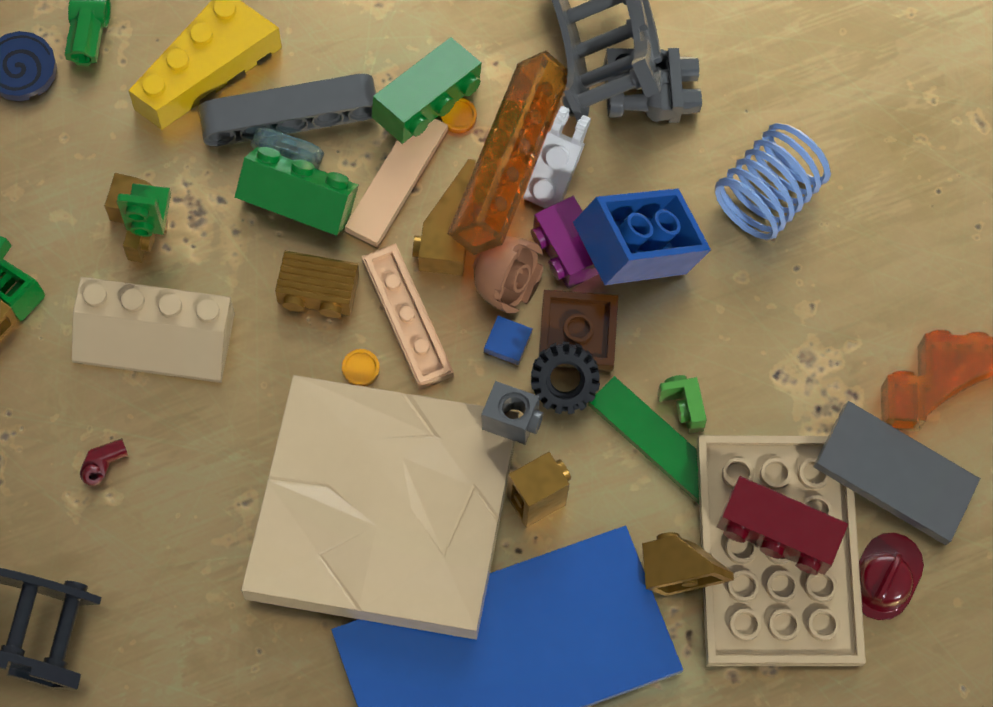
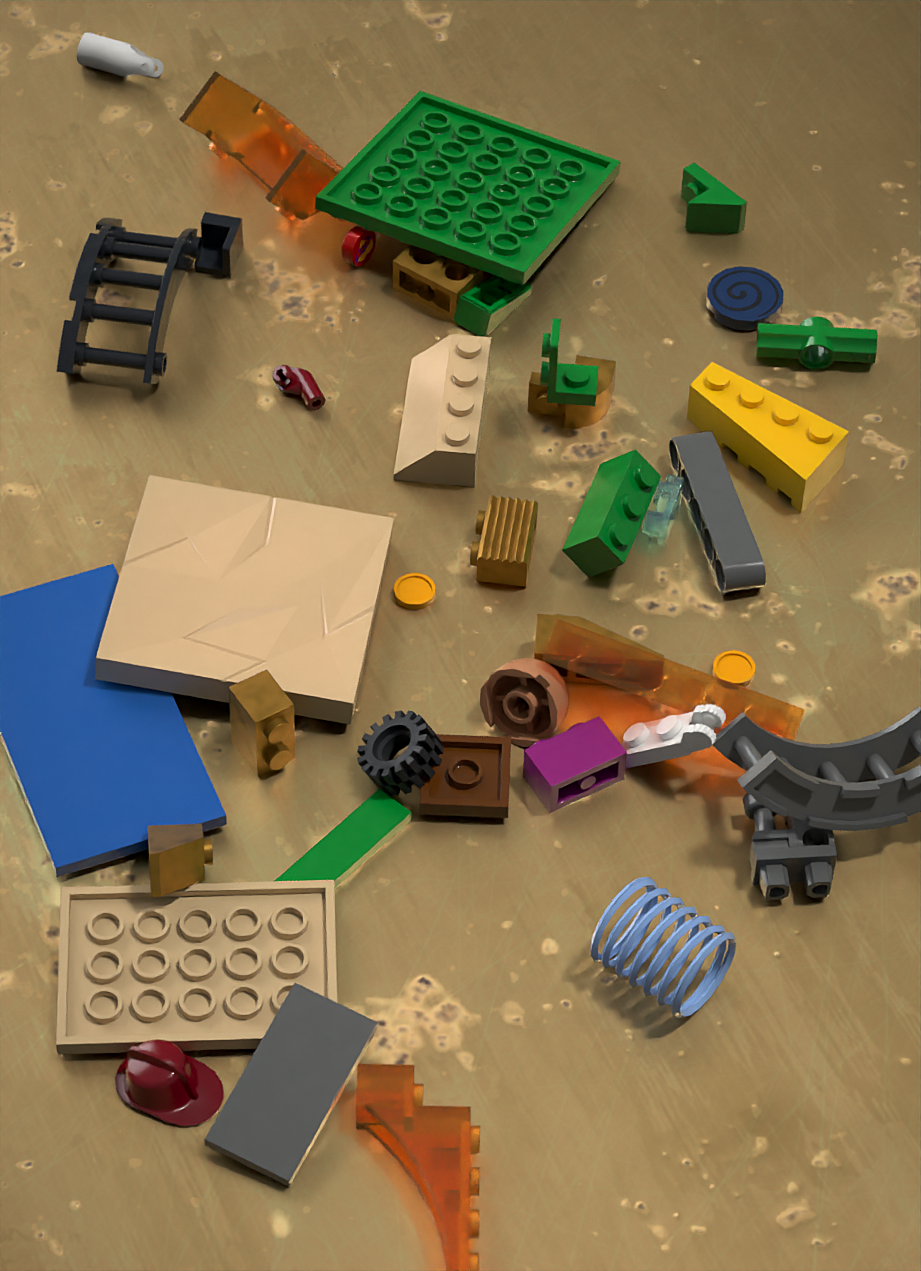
camera: 90 degrees right, 20 degrees down
light nougat tile [345,119,448,248] -> none
light nougat tile [362,243,454,390] -> none
brick [372,37,482,144] -> none
dark grey brick [481,381,544,445] -> none
blue tile [484,316,533,366] -> none
blue brick [573,188,711,285] -> none
bright green bracket [657,375,707,434] -> none
dark red brick [717,476,849,575] -> none

